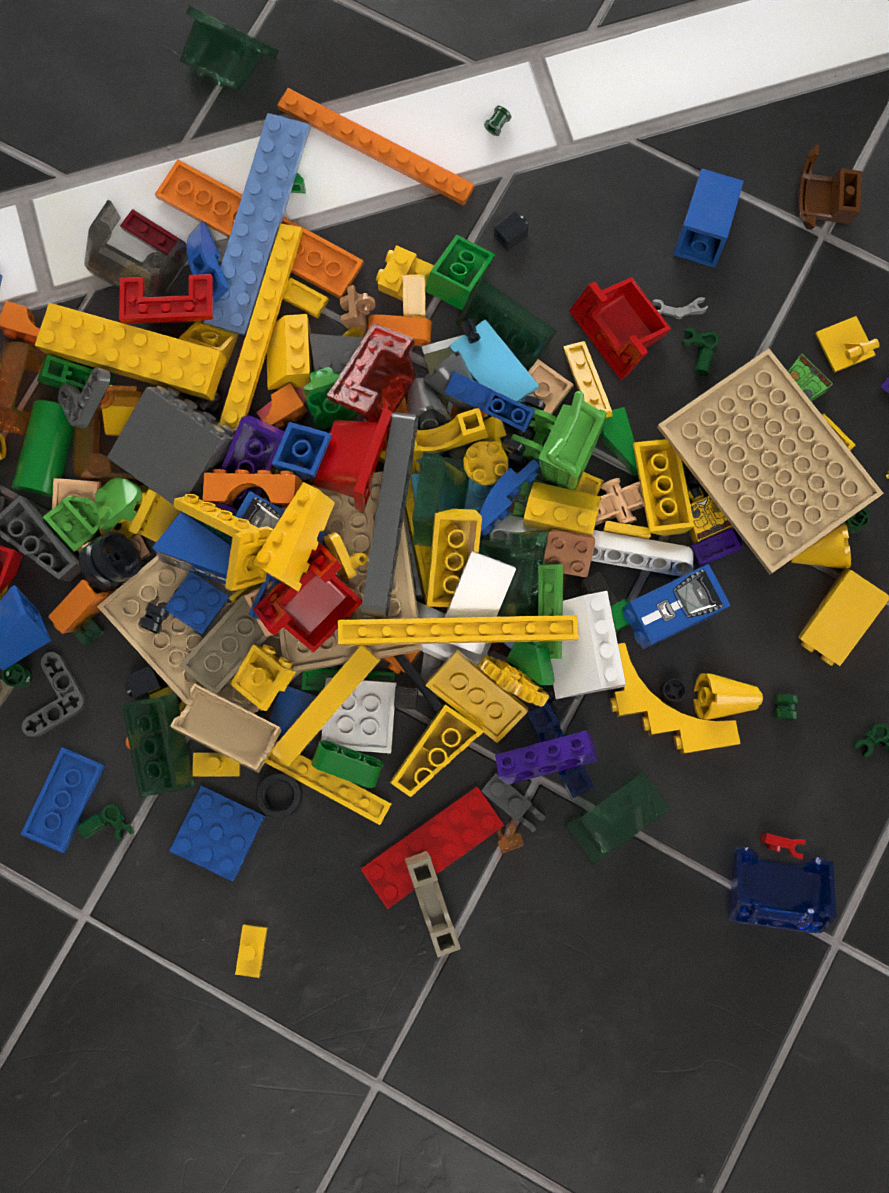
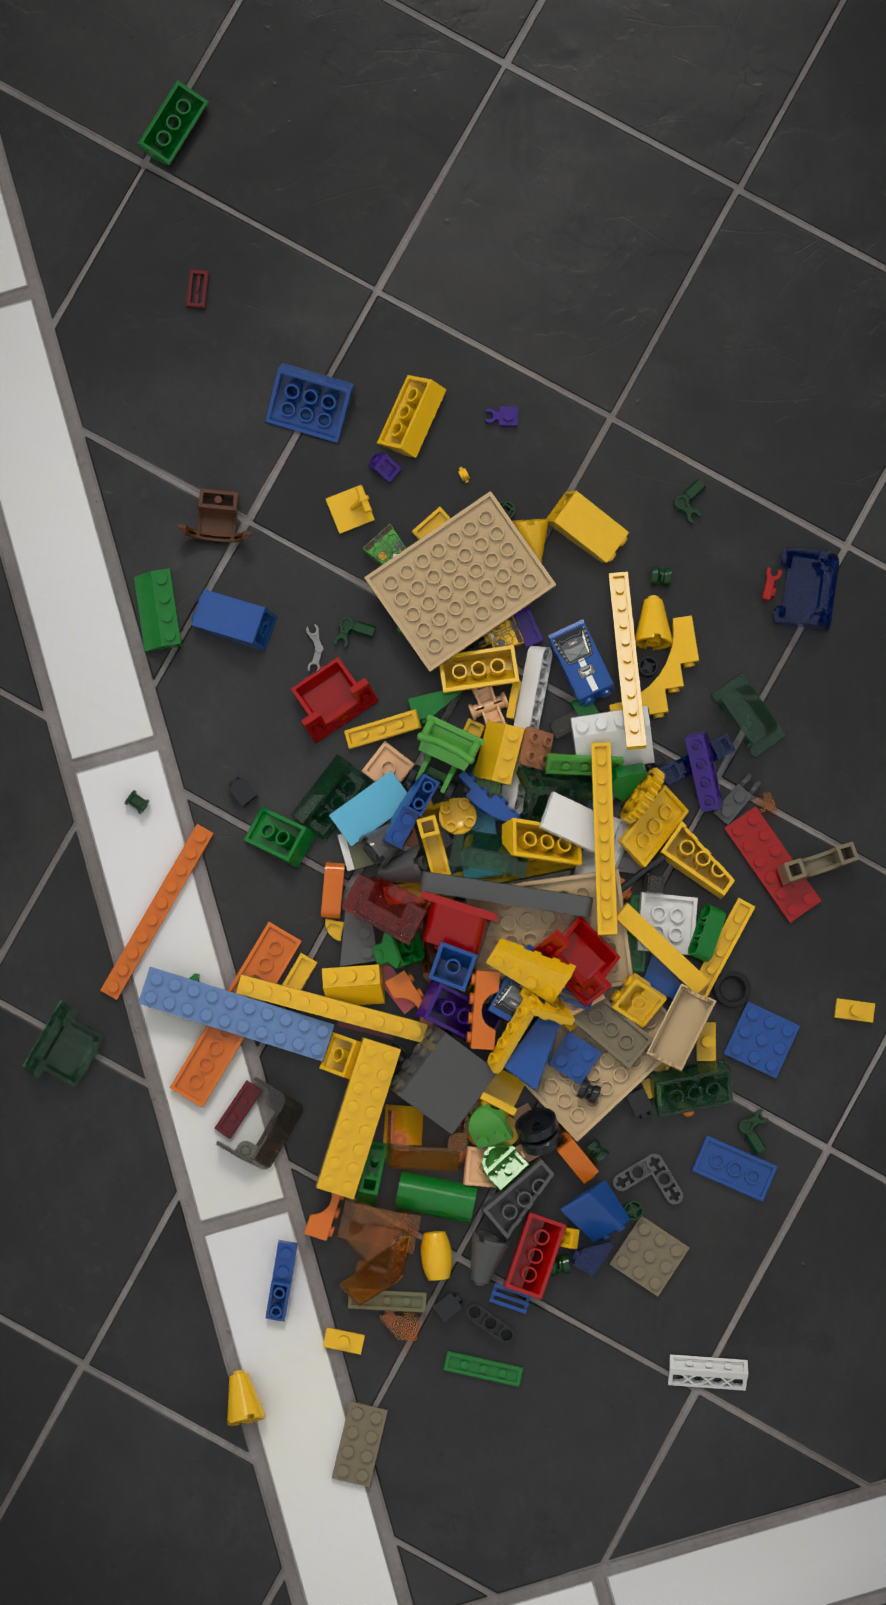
camera: 95 degrees left, 5 degrees up
dark grey beam [58,367,110,429] -> none
red windscreen [119,274,213,324] -> none
blue slope [186,222,230,303] -> none
yellow piece [324,532,367,580] -> none
medium nougat hips [340,285,375,331] -> none
yellow plate [376,245,434,301] -> none
yellow tile [402,274,426,318] -> none
black piece [461,319,481,344] -> none
none -> green slope [134,568,183,652]
none -> yellow plate [609,572,646,750]

